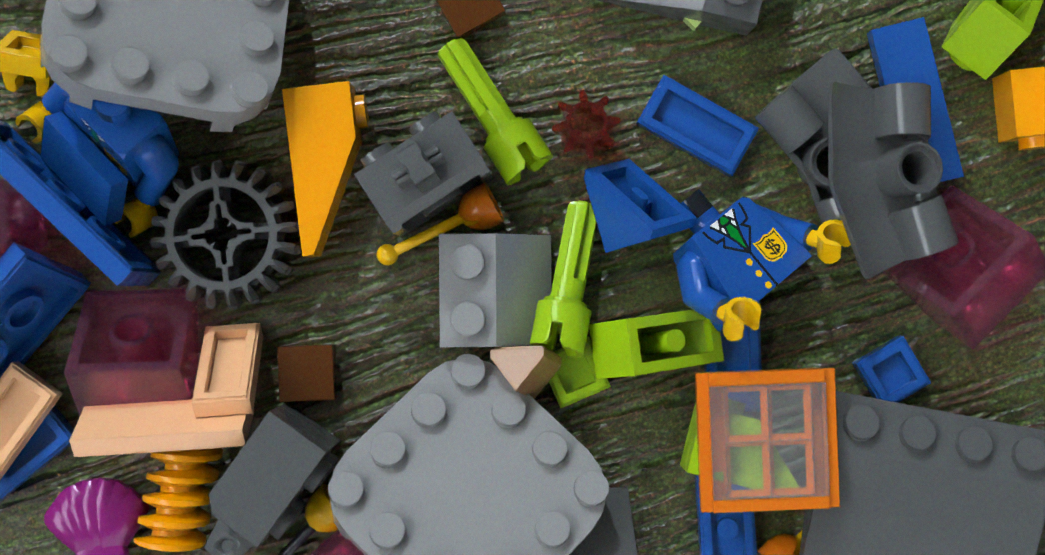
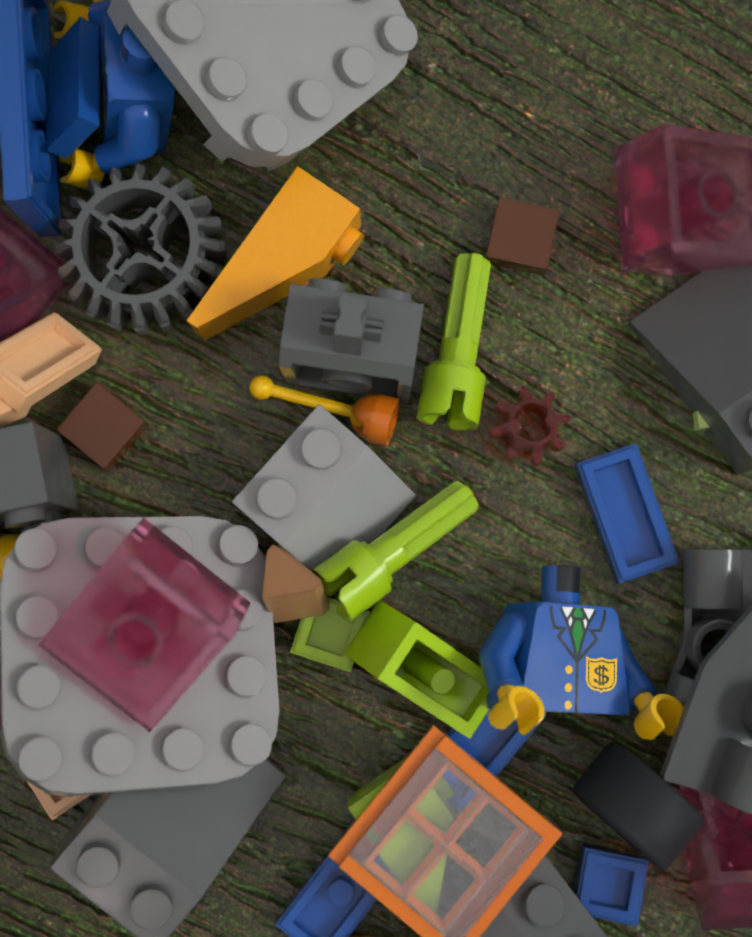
camera: 45 degrees right, 5 degrees down
blue slope [584,159,697,253] -> none
none -> clear pink slope [38,517,251,733]
none -> black tyre [572,743,704,870]

